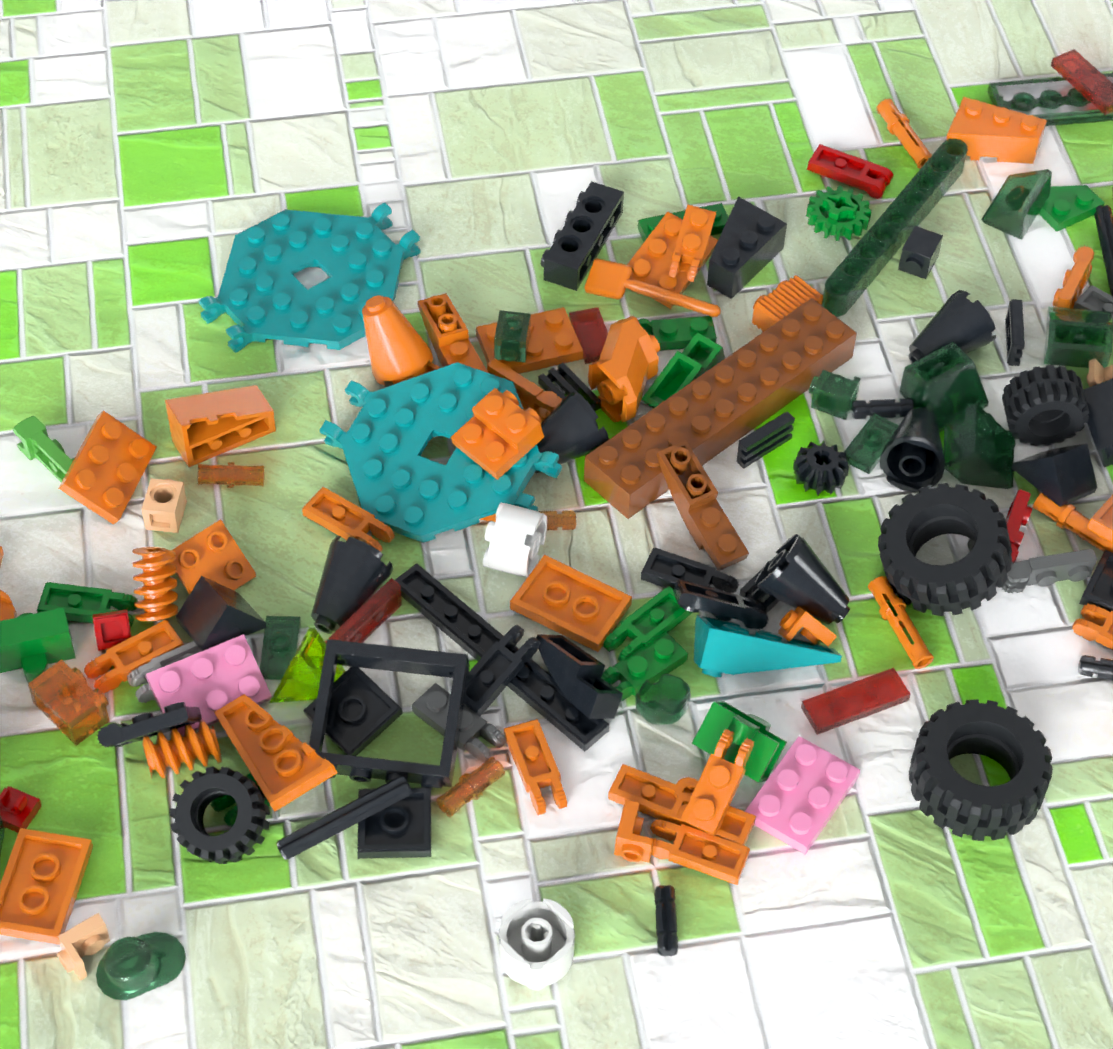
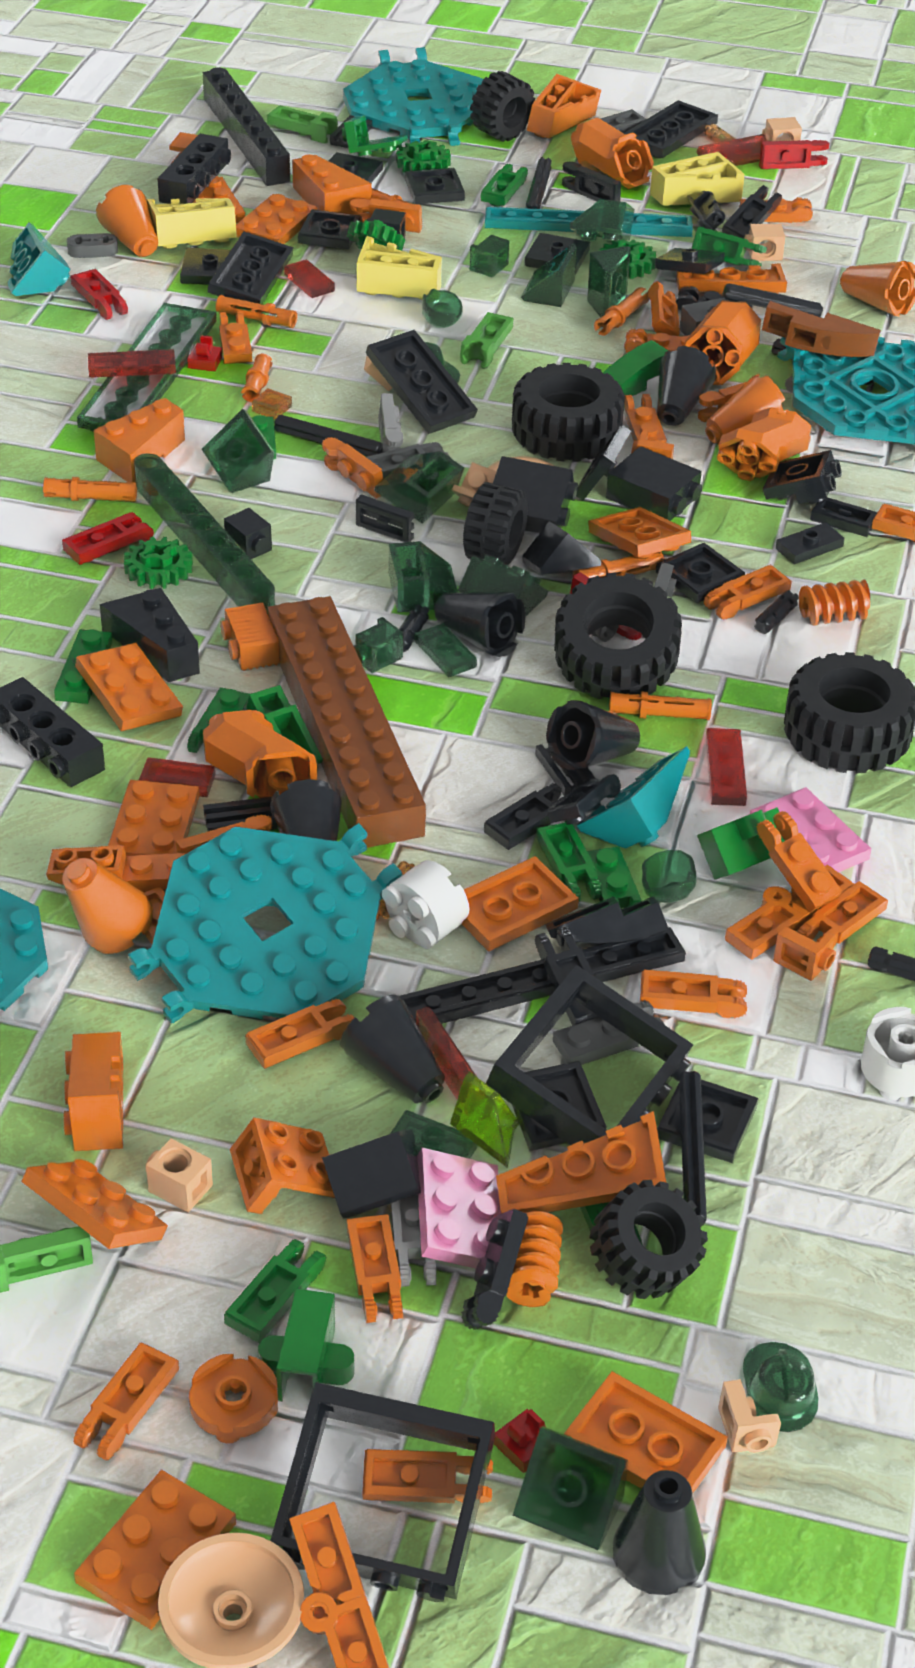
camera: 65 degrees left, 10 degrees down
clear orange brick [28,659,110,746] -> none
red tile [93,609,132,651] -> none
orange piece [132,547,178,621] -> none
clear orange pin [197,462,264,488] -> none
clear orange pin [436,757,505,817] -> none
orange plate [451,388,544,480] -> none
clear green brick [494,310,531,363] -> none
orange piece [585,259,721,317] -> none
dark orange slope [657,440,749,571] -> none
orange hinge [669,204,717,282] -> none
black tile [736,412,795,469] -> none
orange bracket [777,607,837,647] -> none
black gear [793,440,849,495] -> none
black cone [908,290,996,371] -> none

